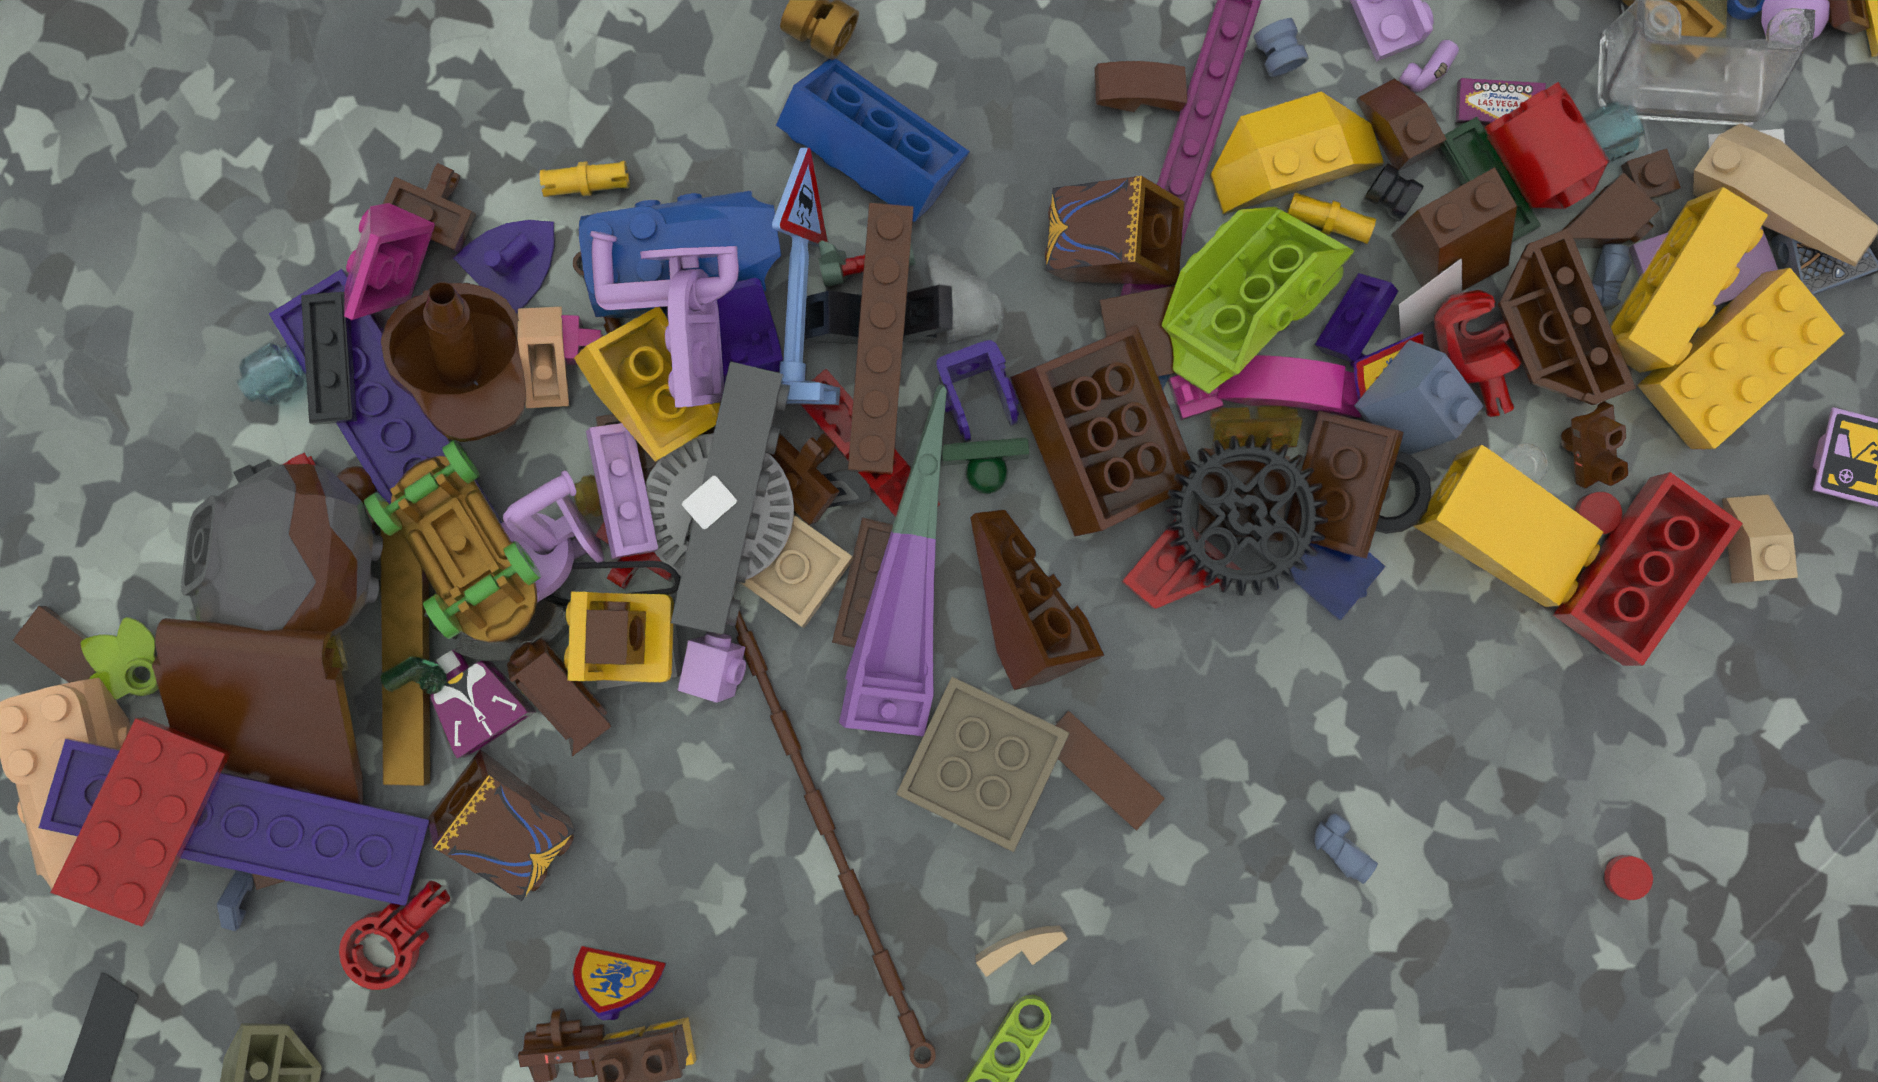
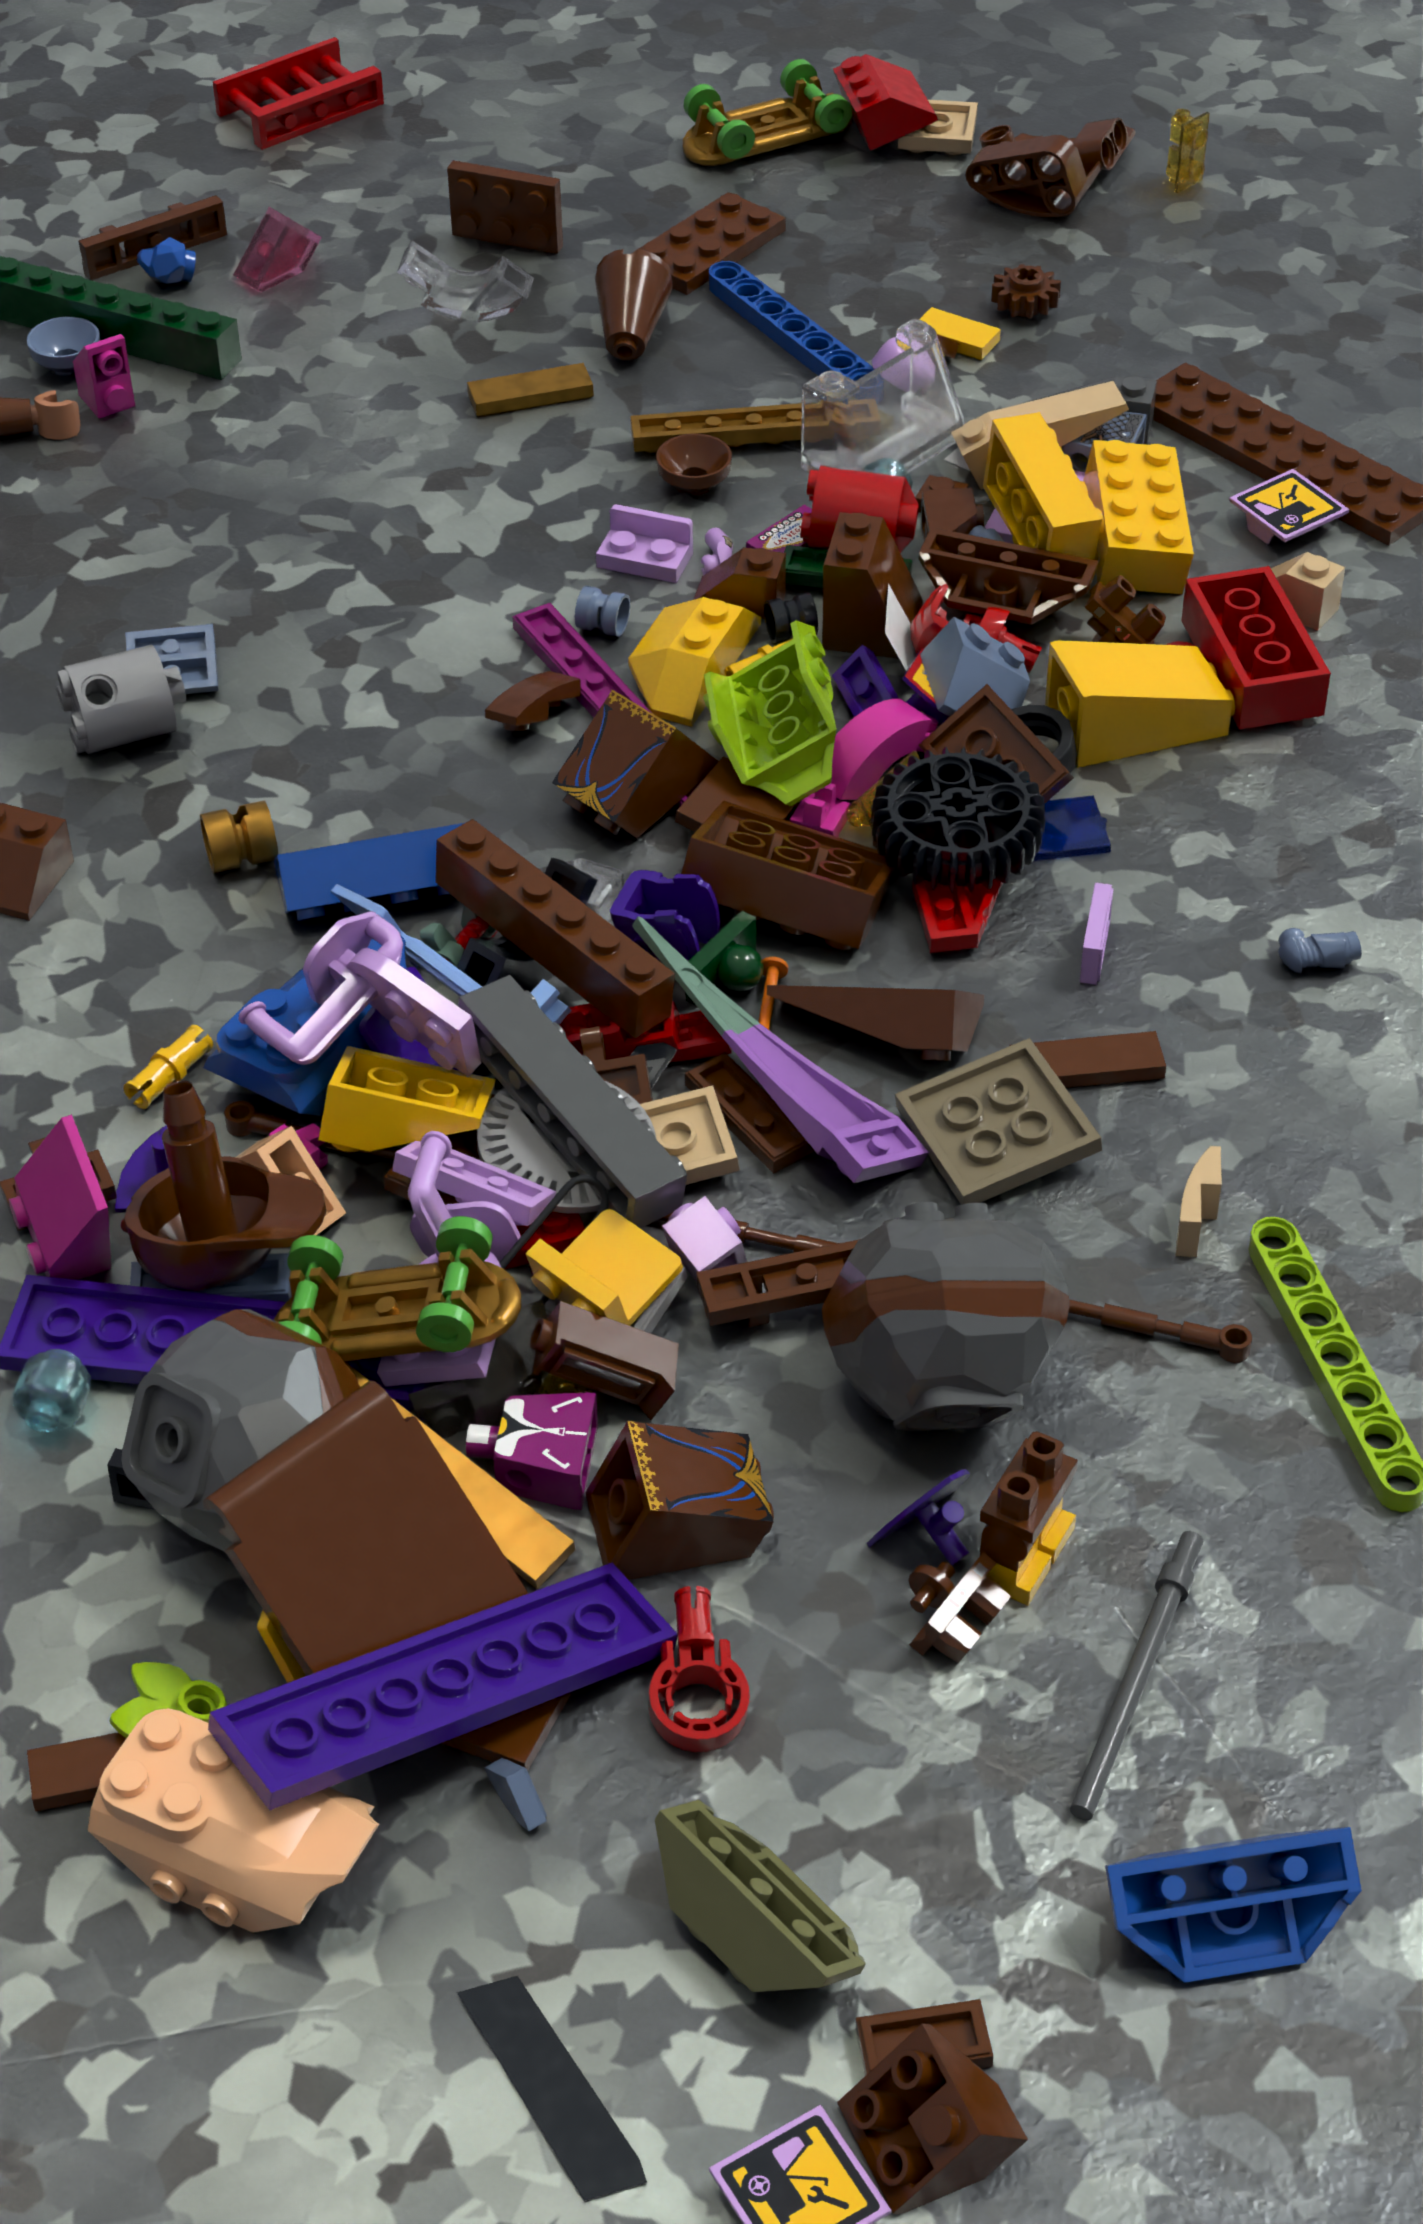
camera: 50 degrees left, 40 degrees down
red brick [50,717,231,927] -> none
black tile [301,292,357,425] -> none
clear green arm [380,656,447,694] -> none
reddish brown brick [585,601,646,665] -> none
white sticker [682,476,737,529] -> none
none -> reddish brown hinge [696,1239,861,1327]
none -> orange pin [758,957,789,1030]
none -> dark grey rock [822,1202,1070,1431]
none -> lavender tile [1080,883,1114,985]

